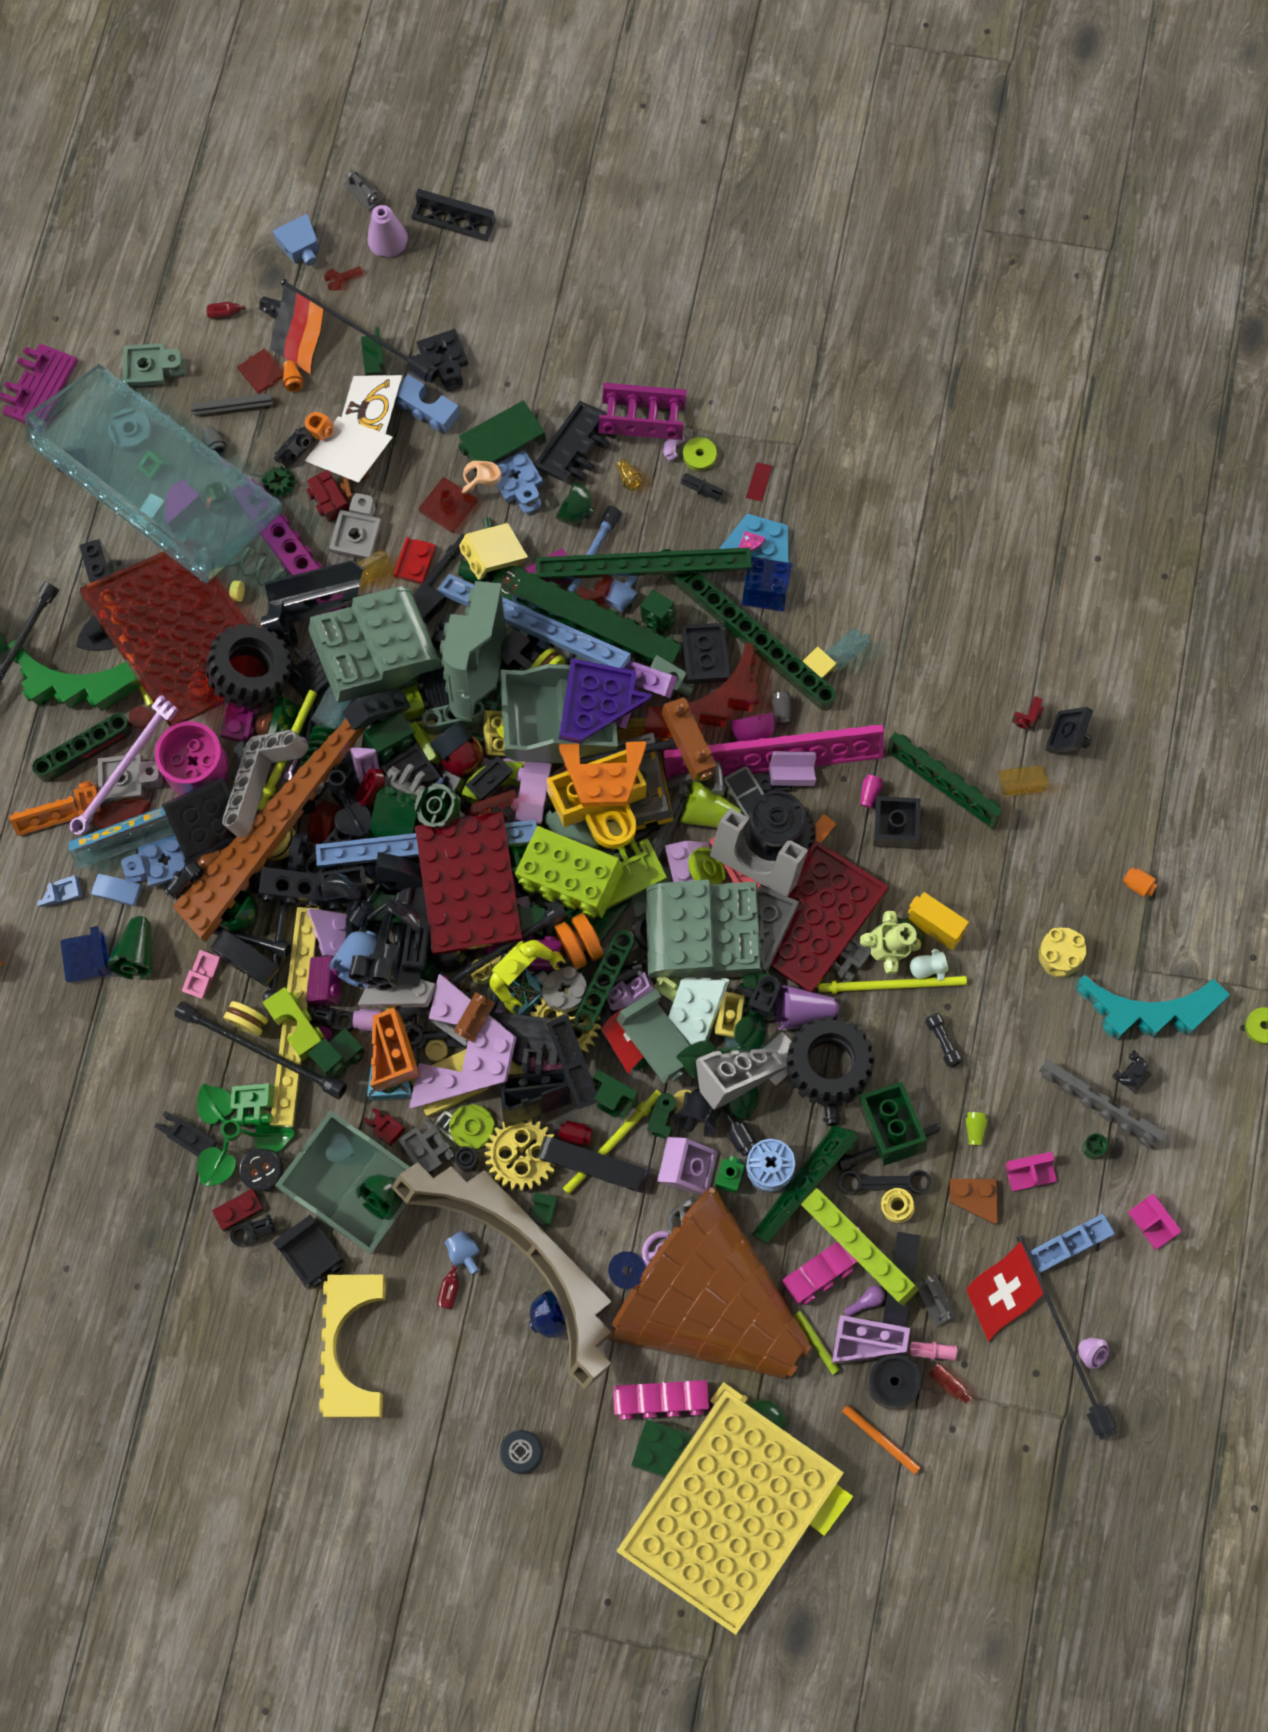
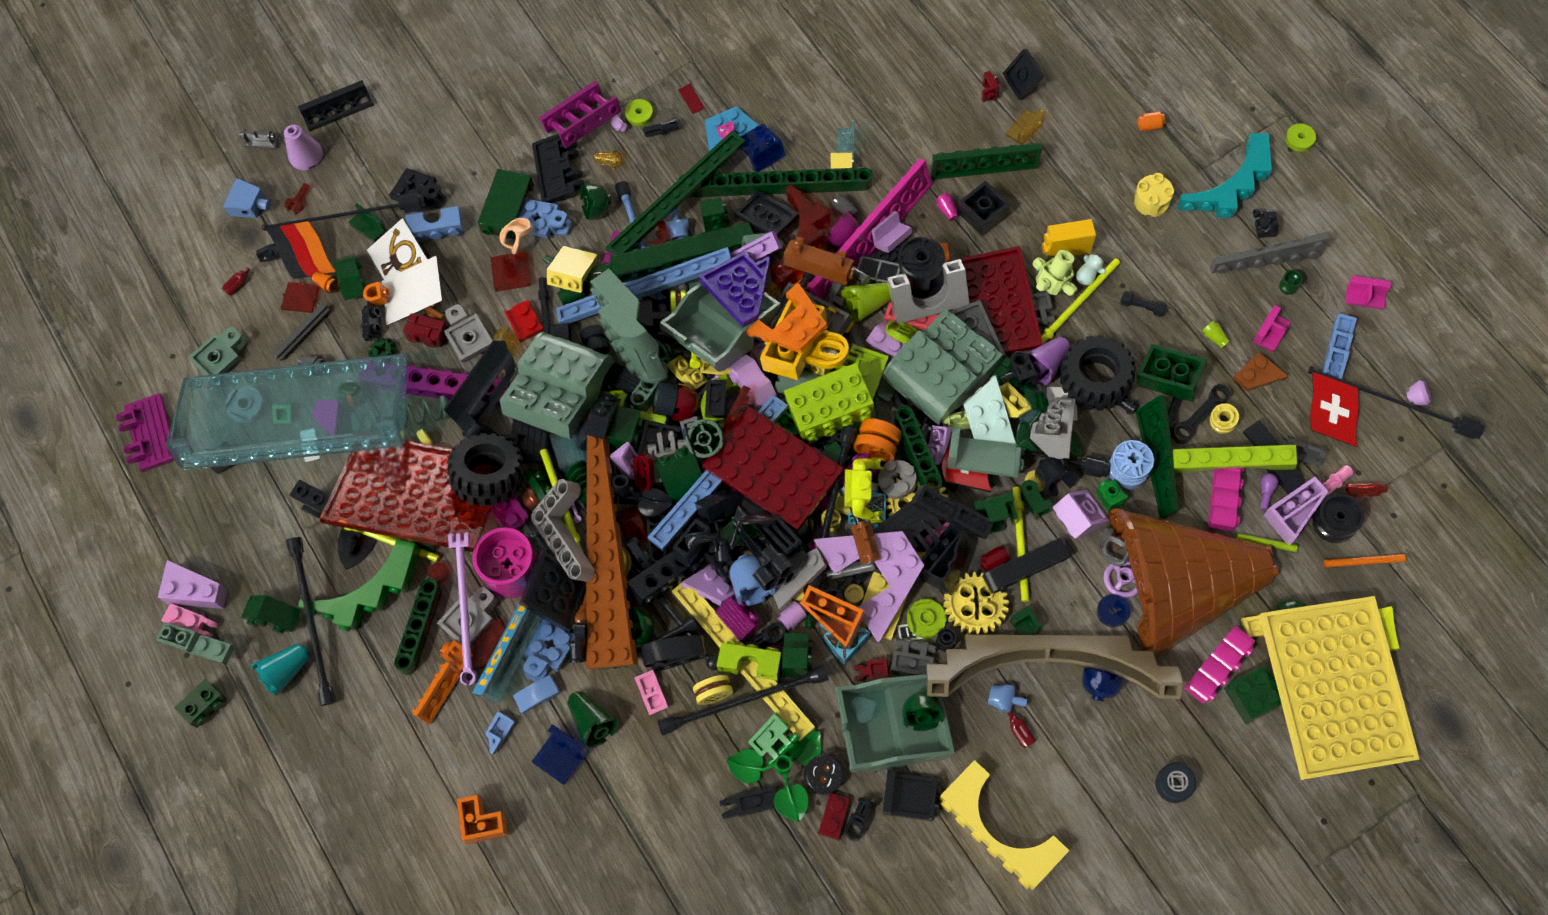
camera: 45 degrees left, 5 degrees down
none -> dark green brick [332,254,368,301]

